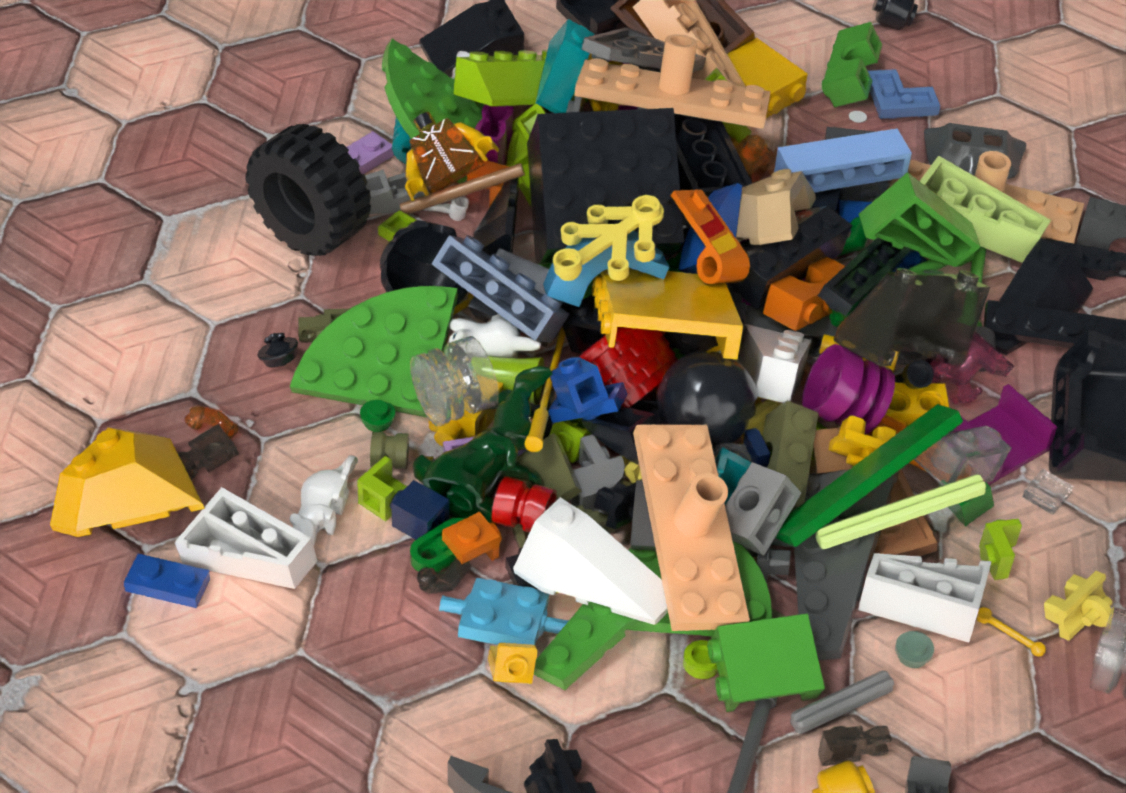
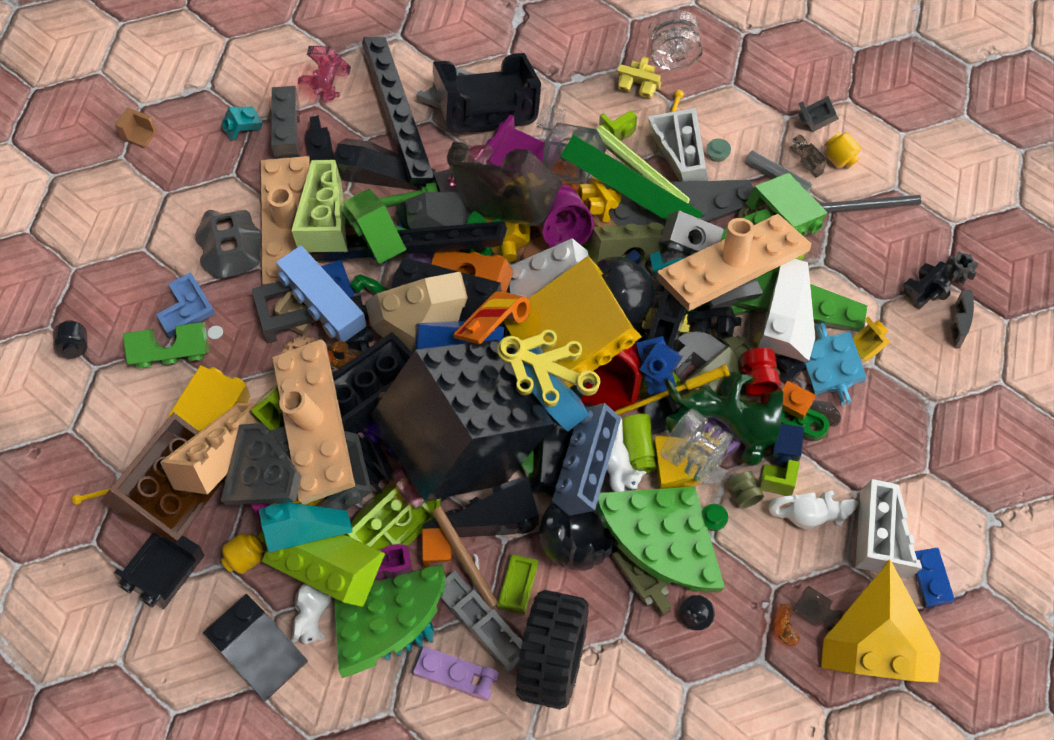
camera: 110 degrees left, 15 degrees up
clear orange torso [405,112,499,201] -> none

